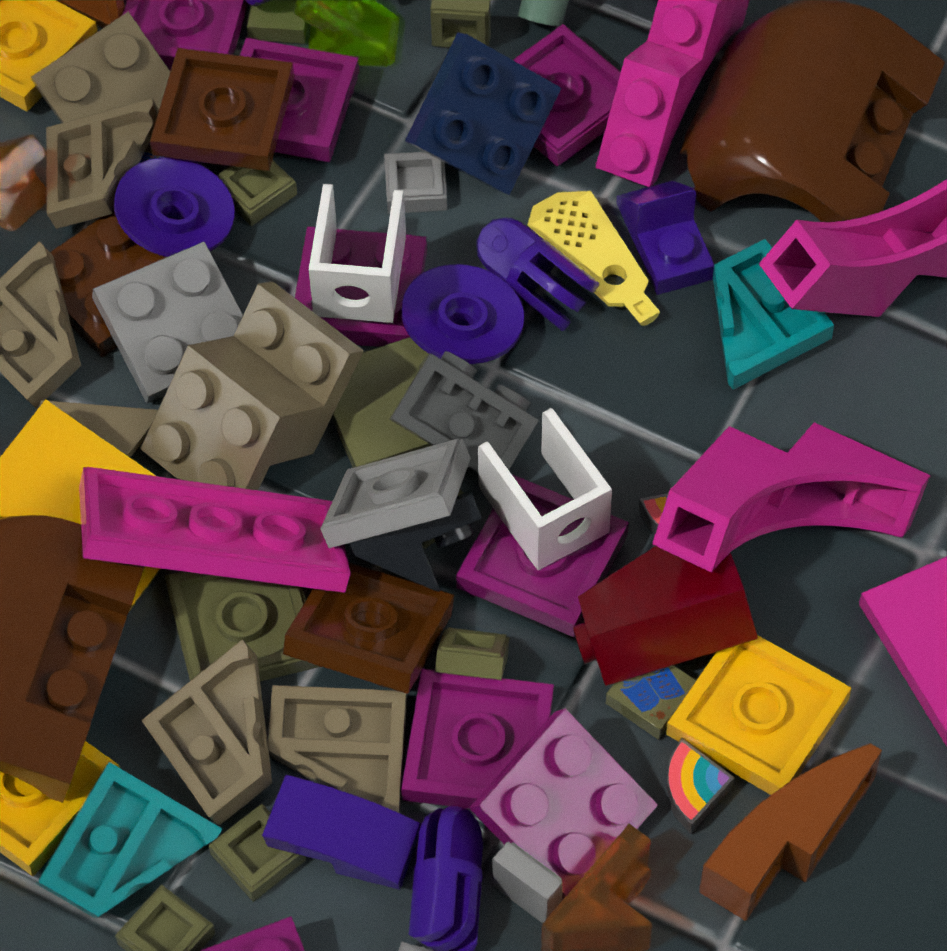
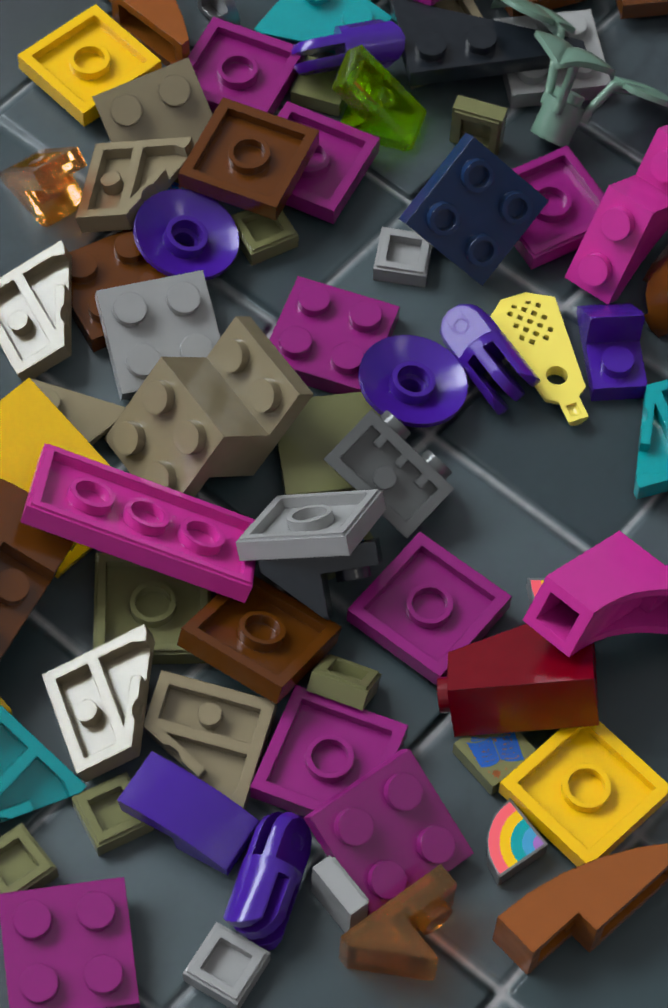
camera: 10 degrees right, 0 degrees up
white piece [309,184,406,323] -> none
white piece [478,408,612,571] -> none

